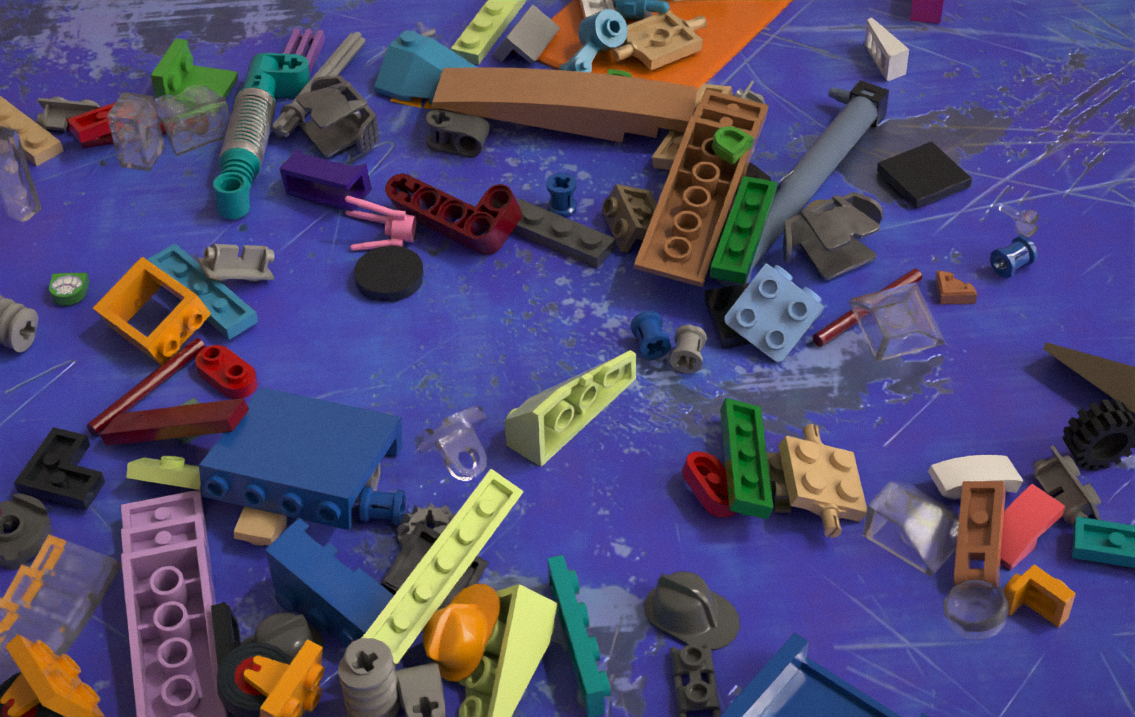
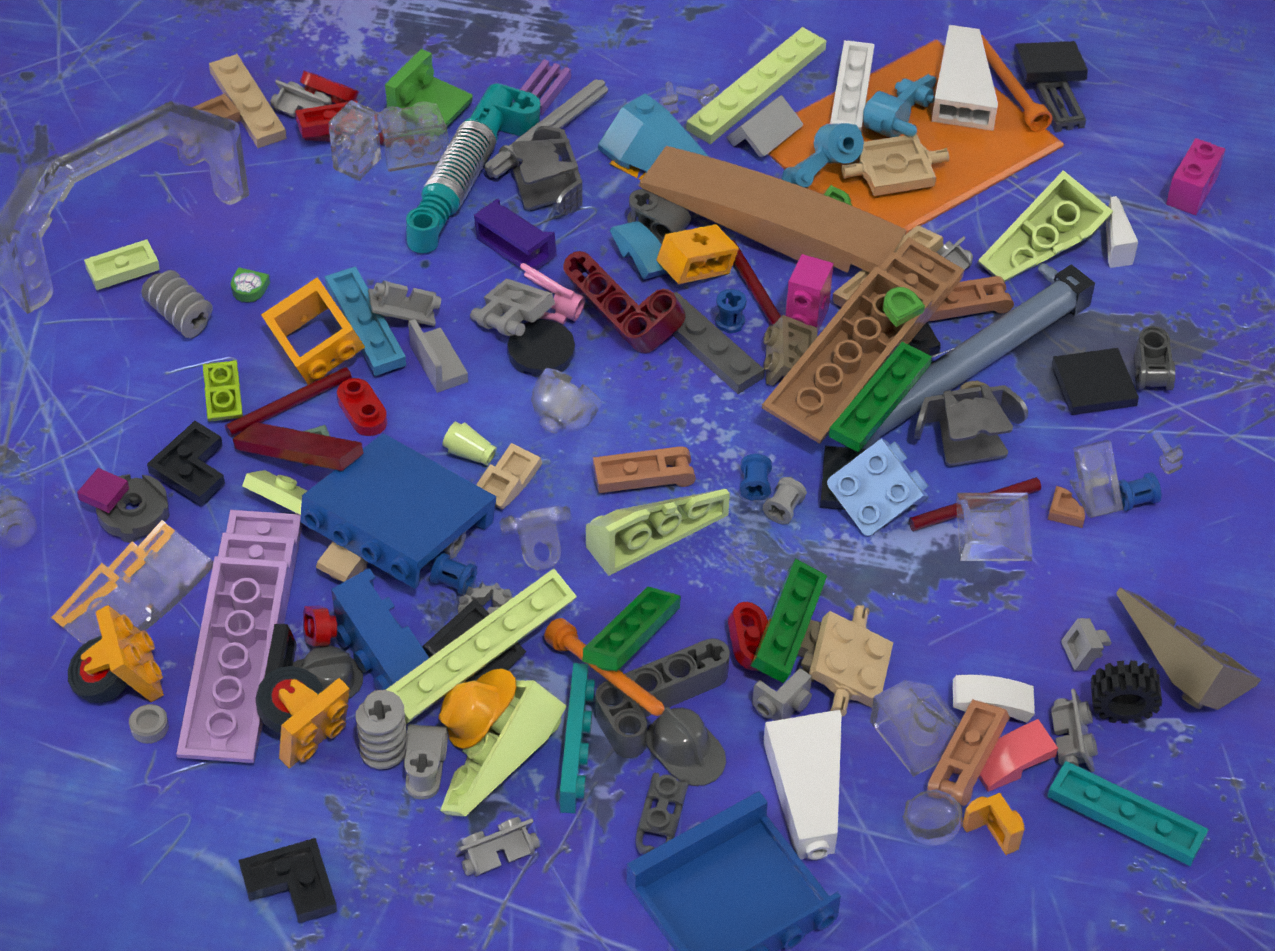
camera: 15 degrees right, 5 degrees up
none -> lime slope [202,360,243,422]
none -> red plate [300,70,359,104]
none -> red plate [303,605,337,647]
none -> light grey panel [408,319,468,393]
none -> yellowish green cone [442,421,497,466]
none -> light grey plate [470,278,555,336]
none -> tan slope [476,443,542,510]
none -> clear cylinder [531,368,602,434]
none -> orange piece [544,618,664,716]
none -> green plate [582,586,681,671]
none -> nougat plate [593,447,696,493]
none -> dark grey beam [595,638,730,758]
none -> dark azure slope [610,221,668,280]
none -> light orange brick [656,224,739,284]
none -> clear hand [676,84,719,107]
none -> dark red bar [732,240,781,326]
none -> light grey bracket [752,668,812,721]
none -> white slope [763,710,842,860]
none -> dark pink brick [785,254,834,332]
none -> nougat plate [927,276,1014,322]
none -> yellowish green wedge [977,170,1113,282]
none -> light grey tile [1061,618,1112,671]
none -> clear slope [1070,440,1124,518]
none -> dark grey piece [1134,326,1175,390]

